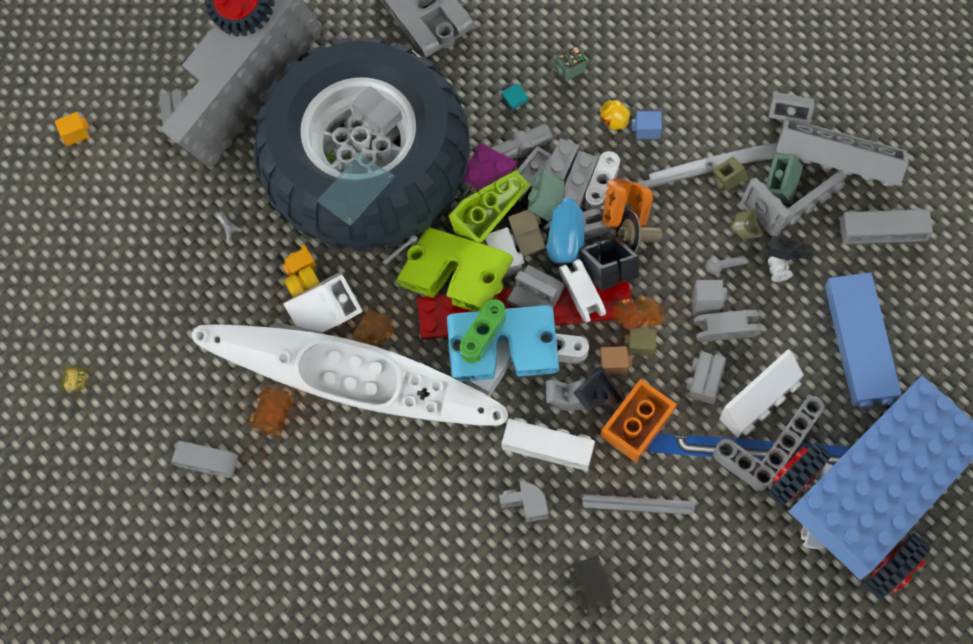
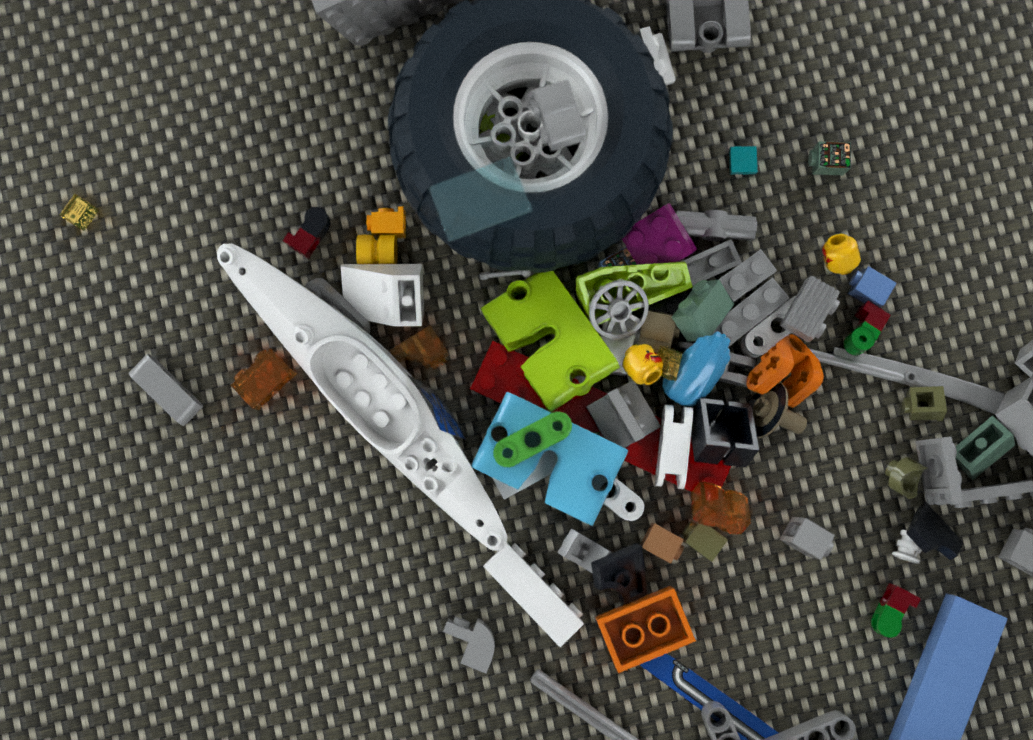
camera: 25 degrees right, 15 degrees up
light grey bar [217,212,242,244] -> none
light grey brick [686,351,726,404] -> none
light grey piece [694,310,762,342] -> none
light grey bar [705,256,746,274] -> none
white slope [719,349,803,438] -> none
none -> leg [282,207,331,259]
none -> sticker [407,375,466,440]
none -> light grey wheel [589,279,649,339]
none -> yellow head [622,344,663,385]
none -> clear yellow tile [658,346,682,380]
none -> light grey brick [780,276,840,342]
none -> leg [843,301,891,356]
none -> leg [871,583,921,638]

